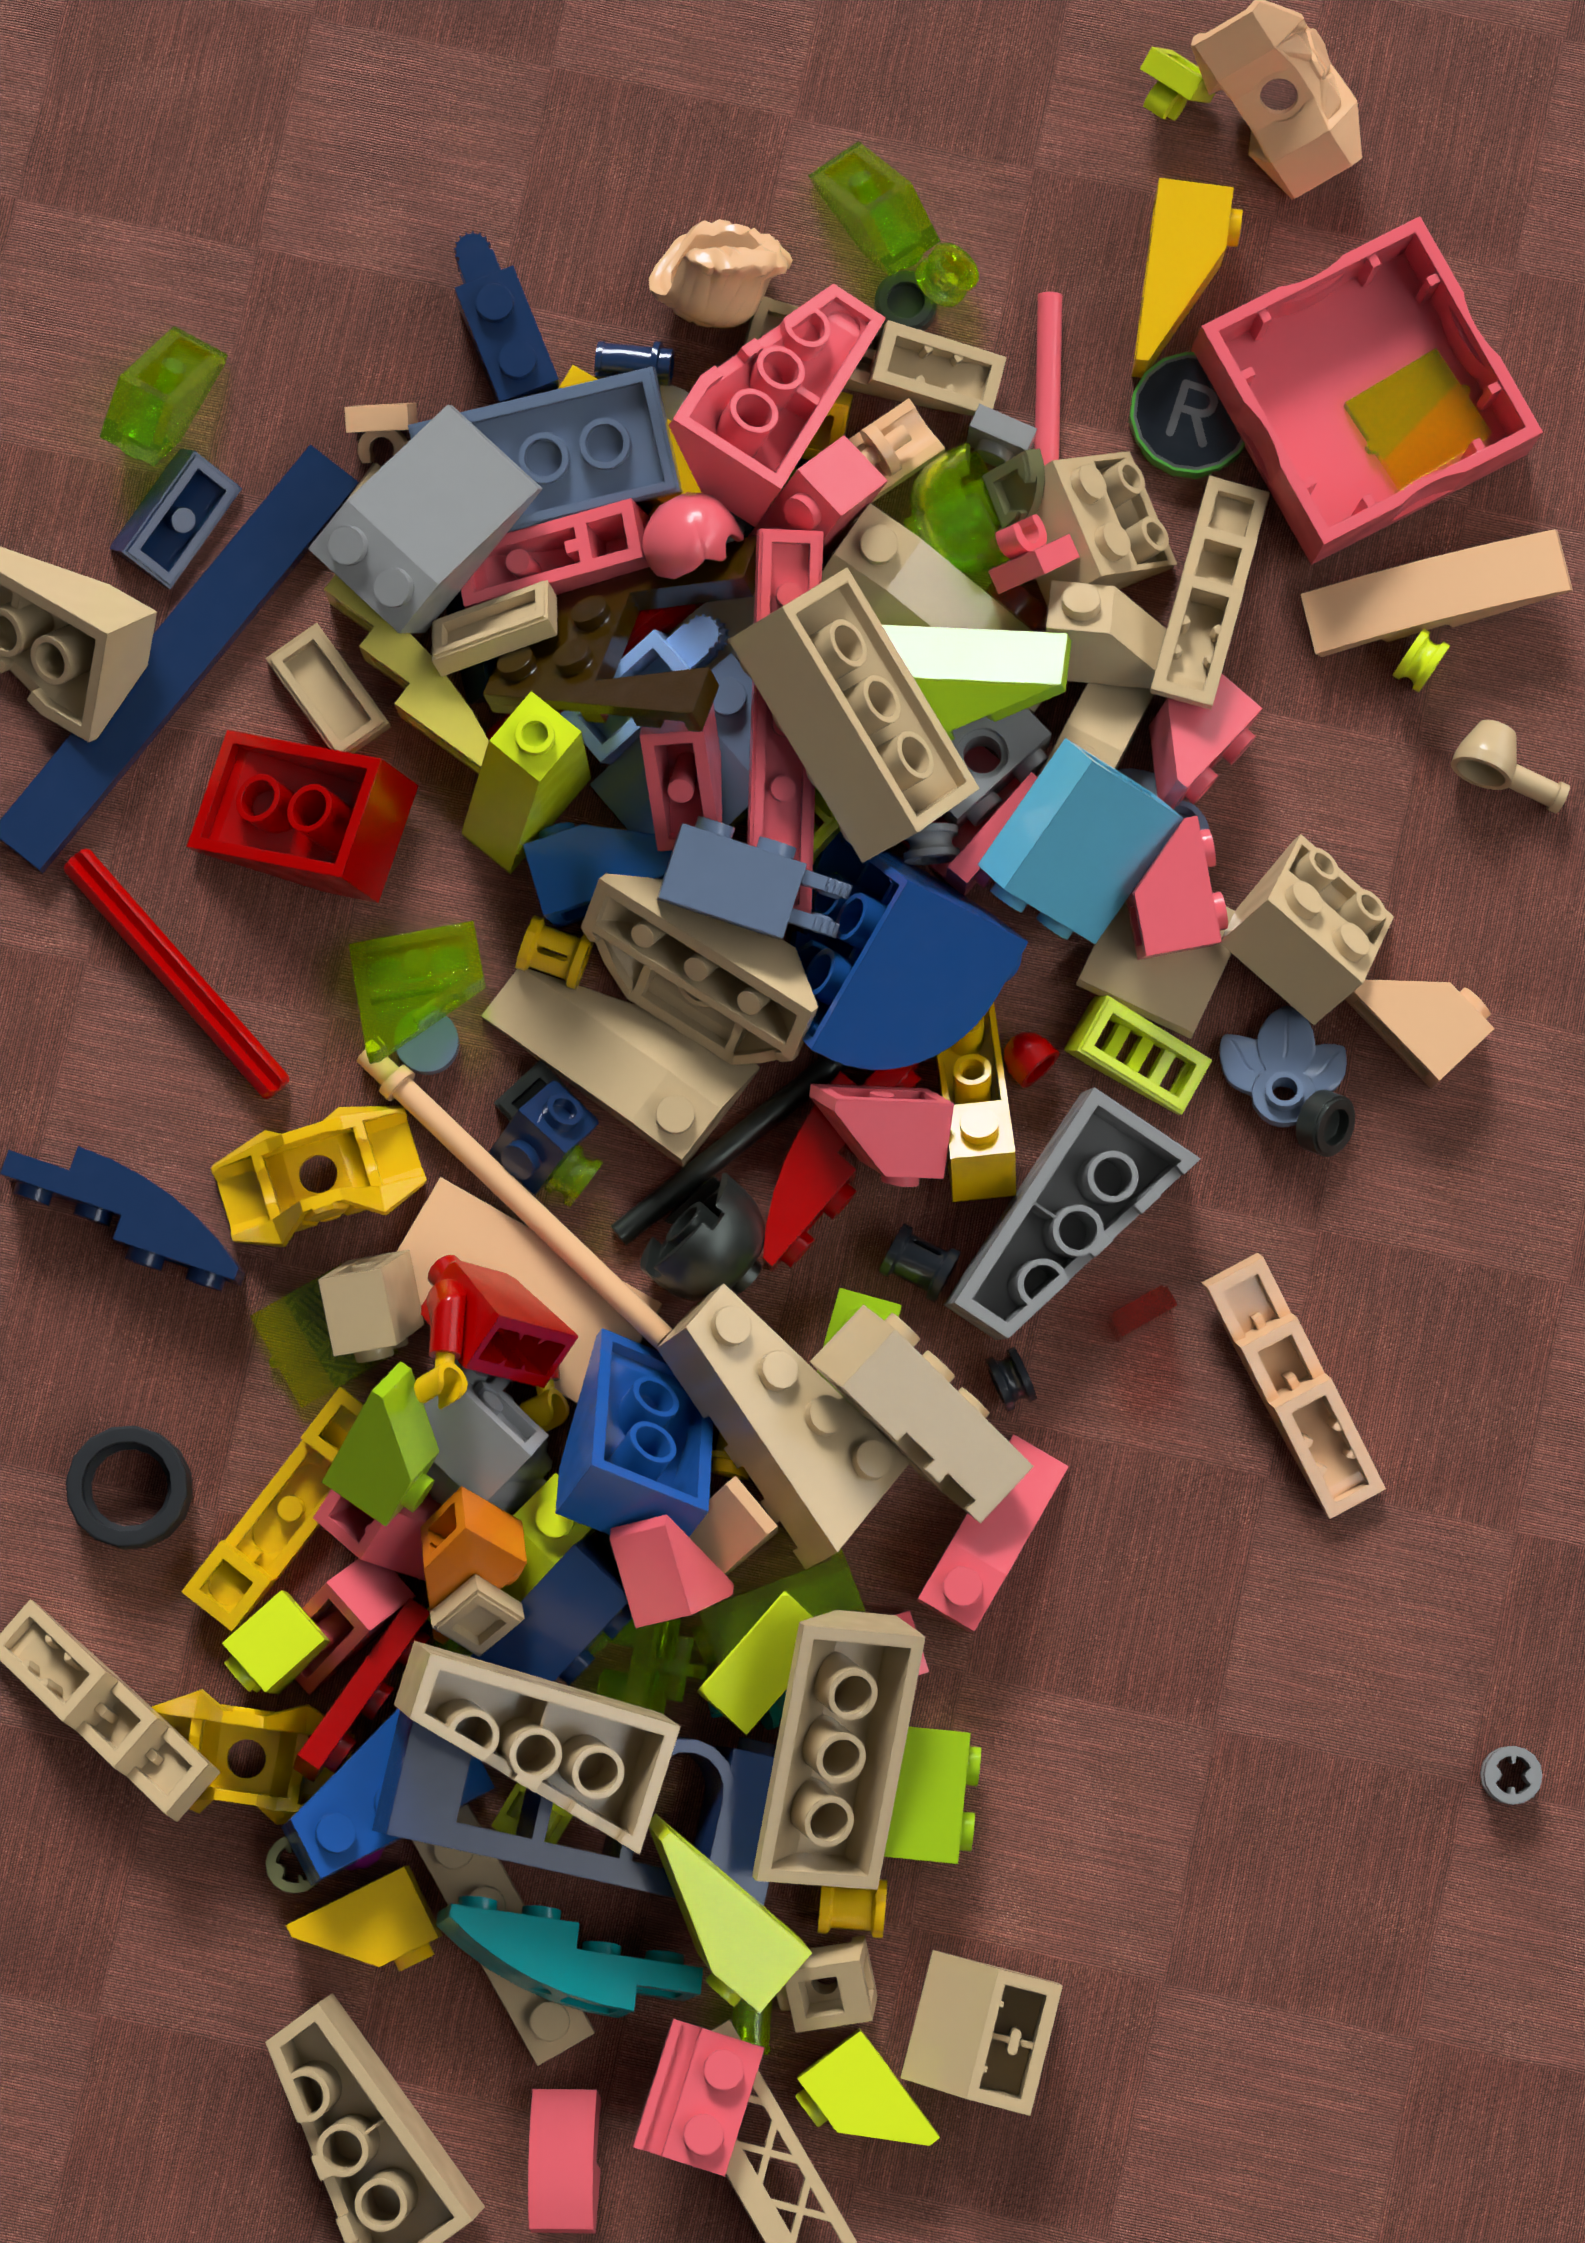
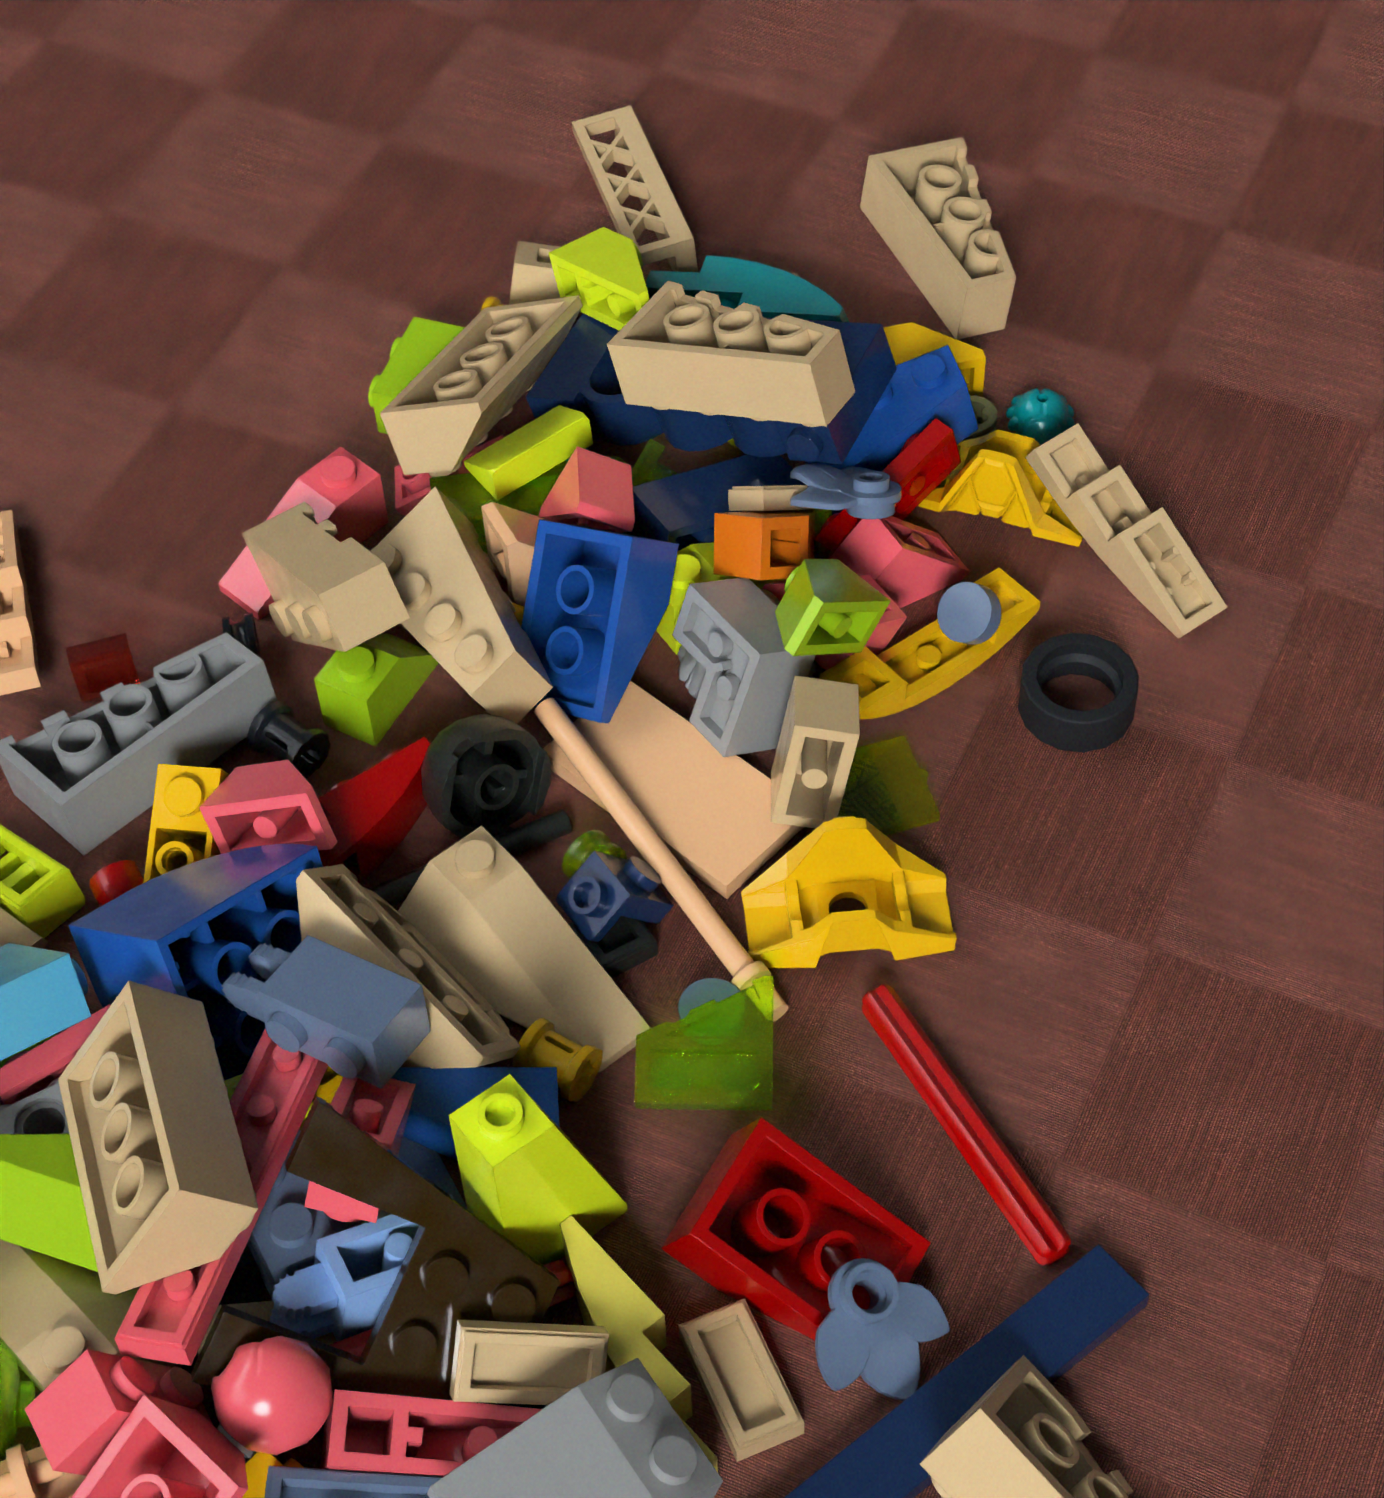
camera: 165 degrees left, 30 degrees down
dark blue slope [0,1146,245,1292] -> none
neon yellow slope [222,1590,330,1695] -> none
red torso [414,1255,579,1432] -> none
coral slope [528,2089,601,2234] -> none
coral plate [632,2018,765,2177] -> none
neon yellow slope [795,2028,940,2146] -> none
tan slope [900,1950,1063,2116] -> none
none -> sand blue plate [790,463,902,519]
none -> sand blue plate [815,1258,950,1401]
none -> sand blue tile [937,582,1001,645]
none -> teal animal [1006,388,1075,445]

